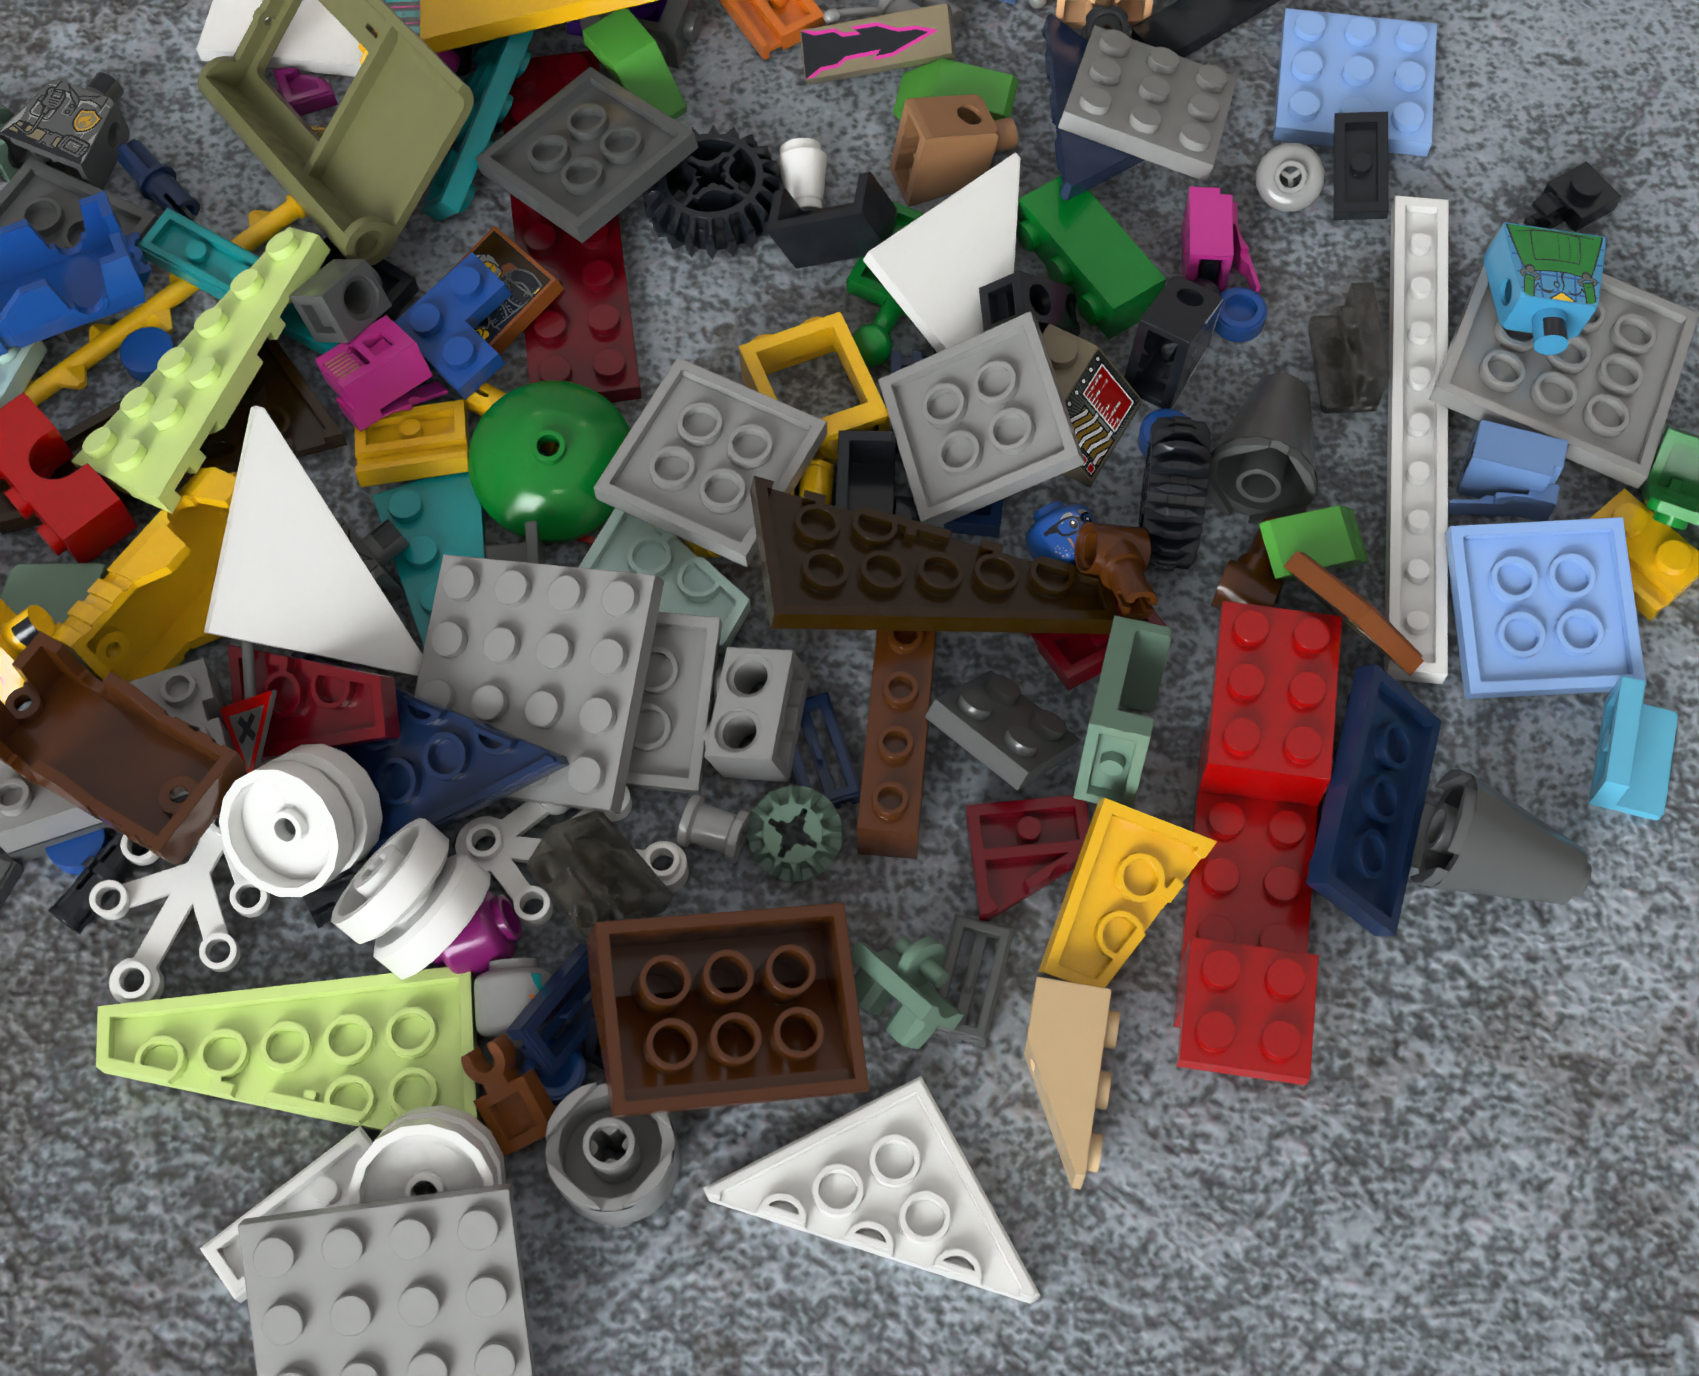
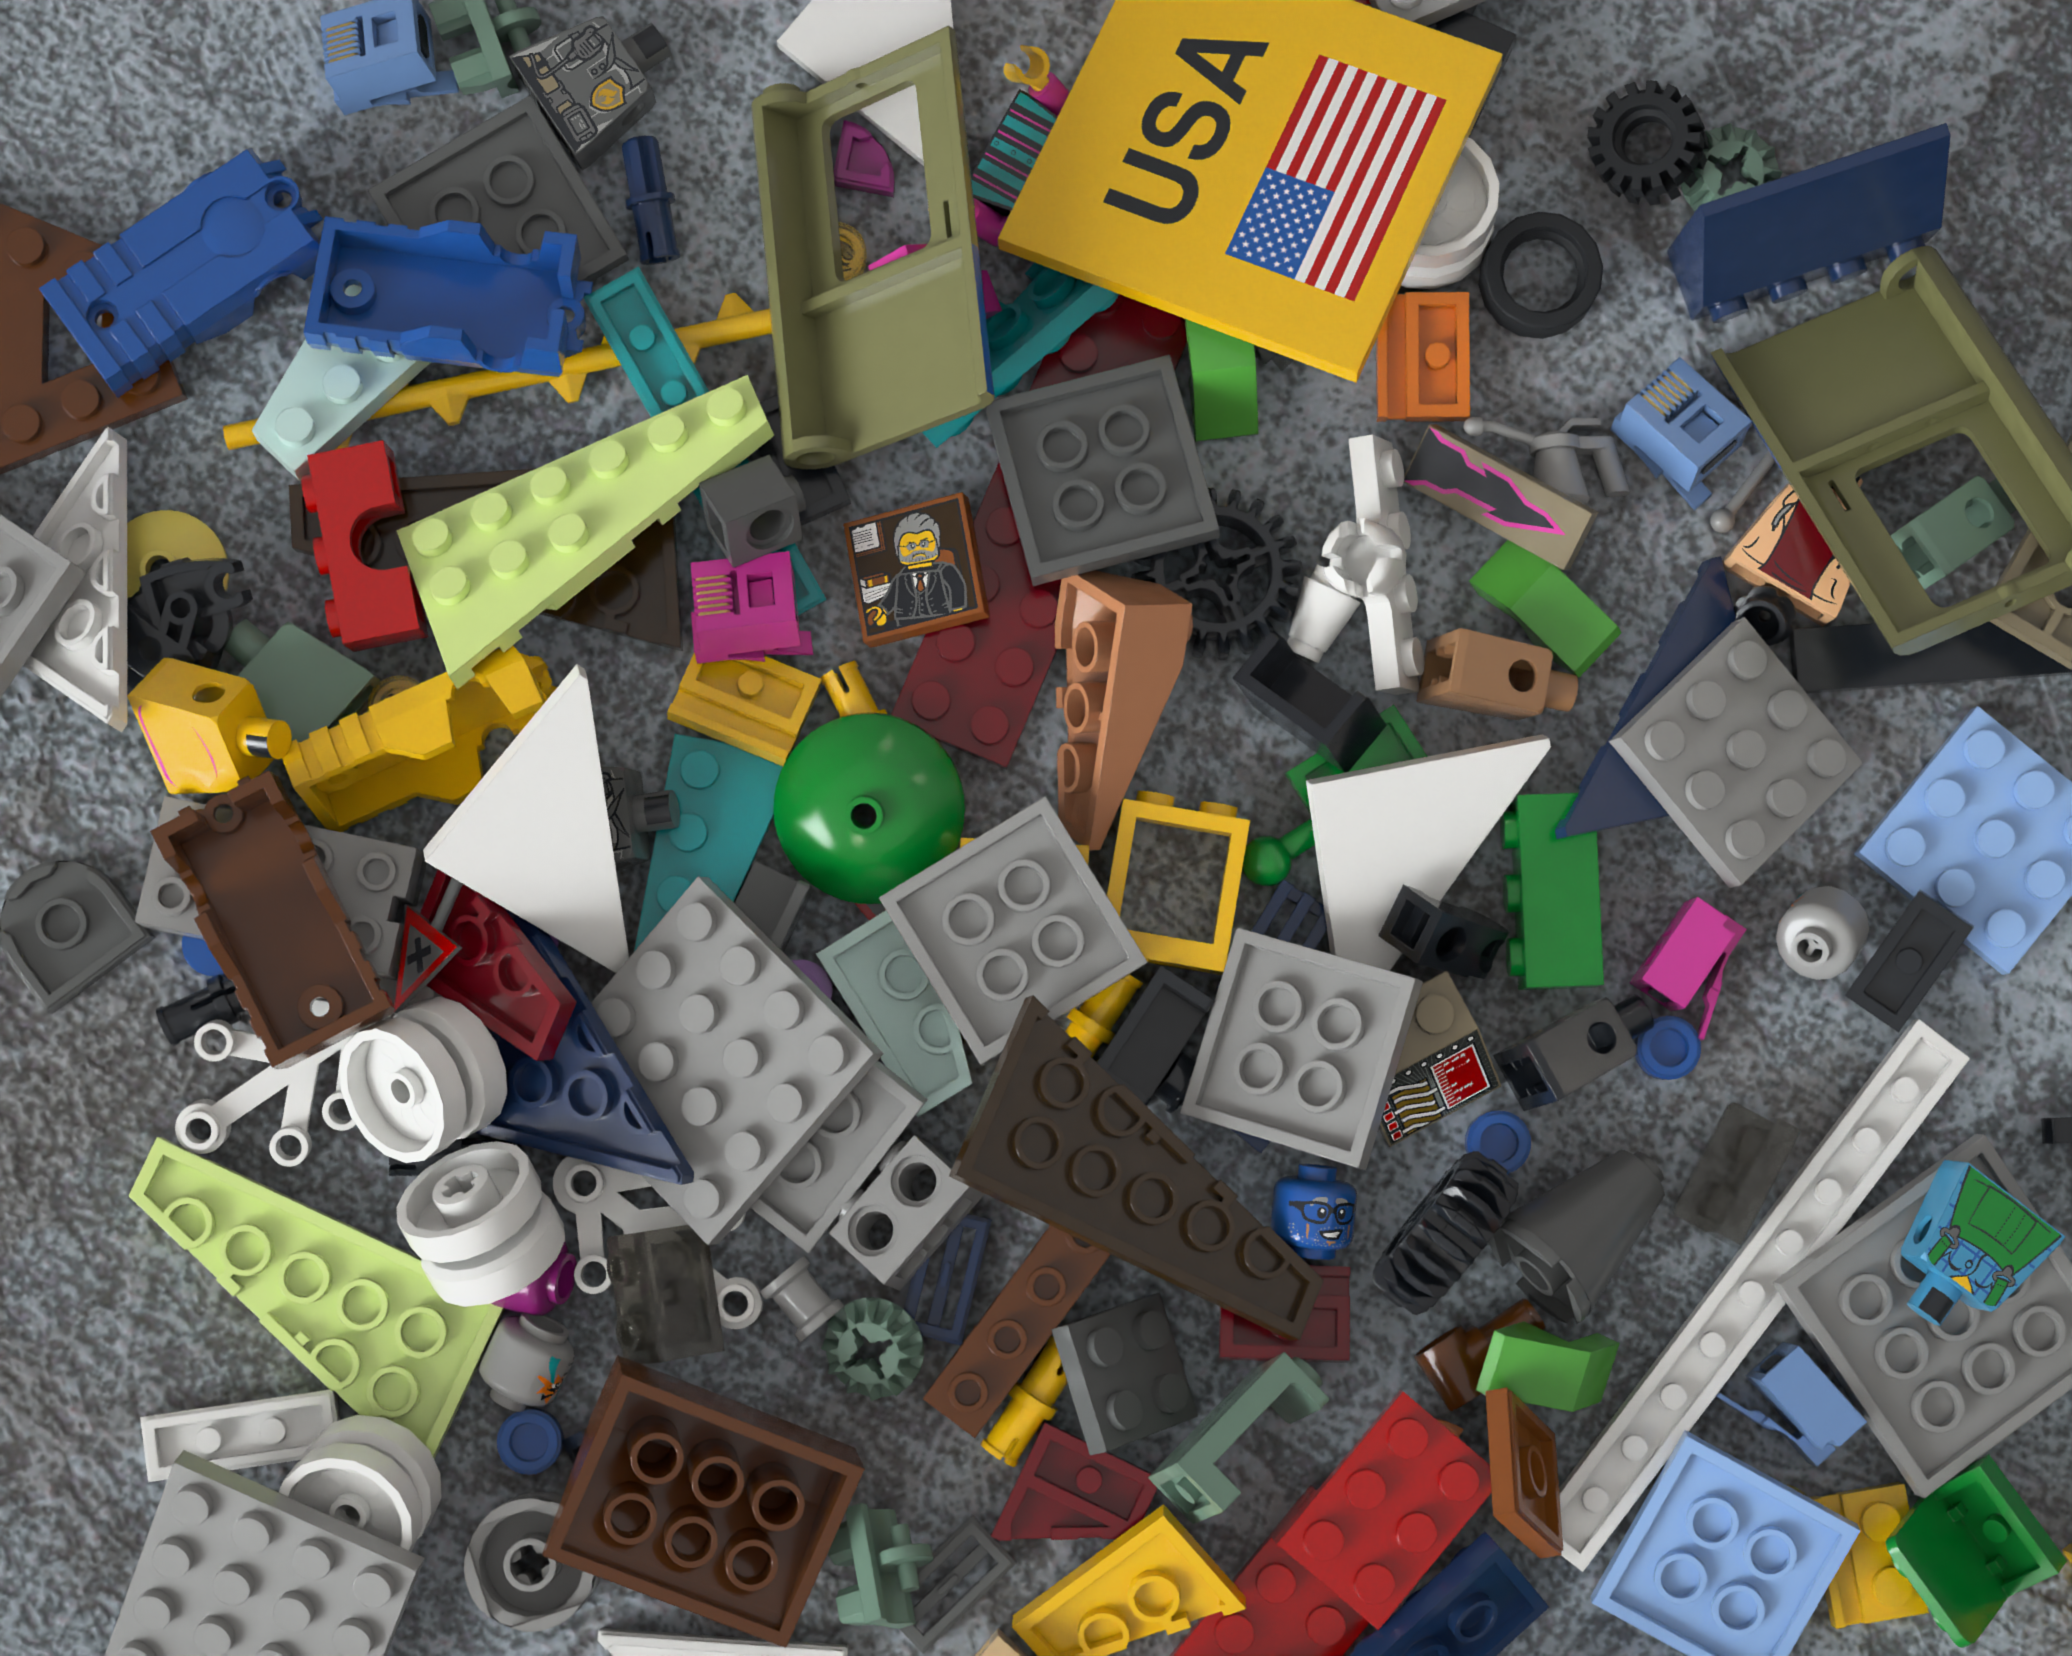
camera: 25 degrees right, 20 degrees up
blue tile [119,327,176,382] -> none
blue plate [394,252,512,400] -> none
dark orange plate [461,1034,555,1157] -> none
dark blue tile [506,944,594,1077] -> none
reddish brown pin [1074,522,1158,620] -> none
none -> yellow pin [981,1335,1068,1467]
none -> nougat wedge [1055,570,1193,850]
none -> white plate [1322,434,1424,695]

